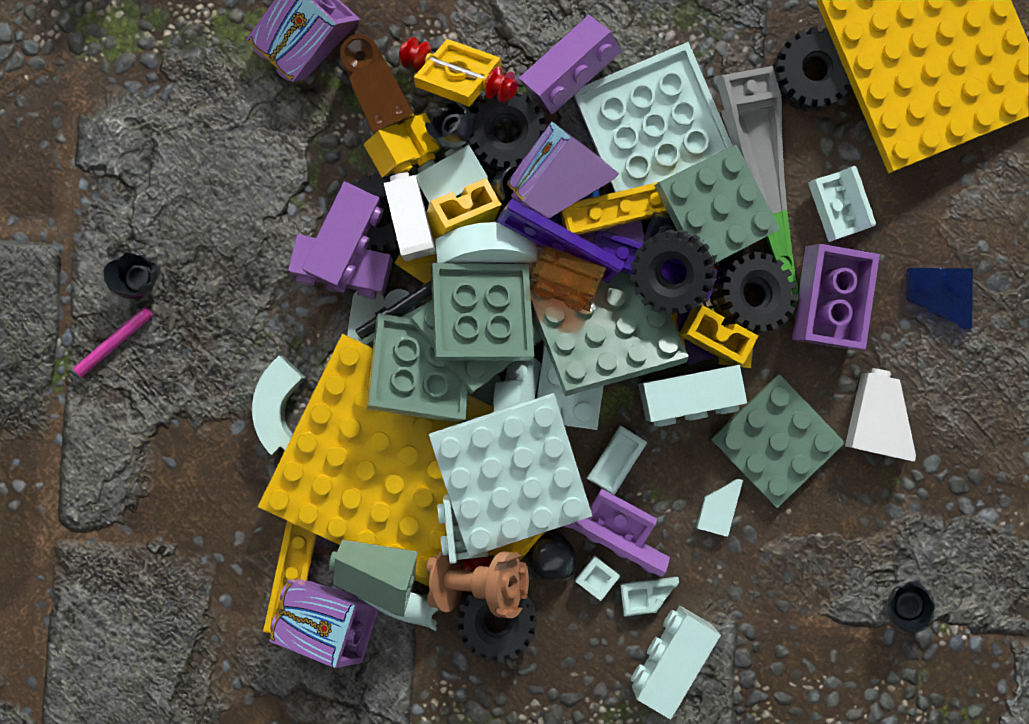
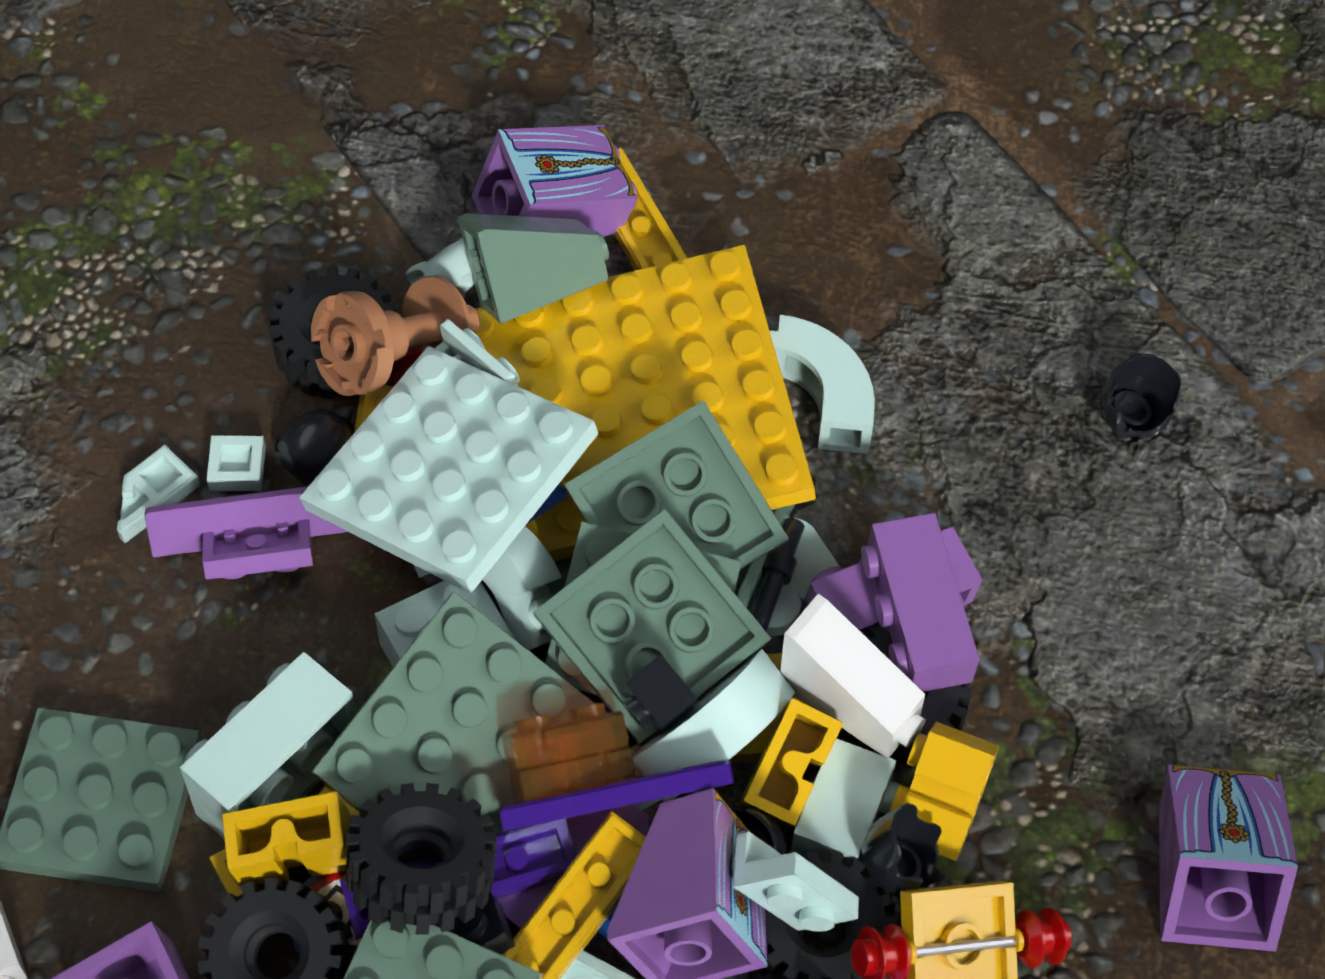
camera: 140 degrees right, 30 degrees down
dark pink bar [73,306,153,377] -> none
reddish brown piece [340,34,415,134] -> none
light aqua tile [587,425,647,495] -> none
light aqua brick [631,606,721,720] -> none
light aqua tile [696,479,743,537] -> none
none -> black plate [623,654,697,734]
none -> light aqua bracket [732,832,859,931]

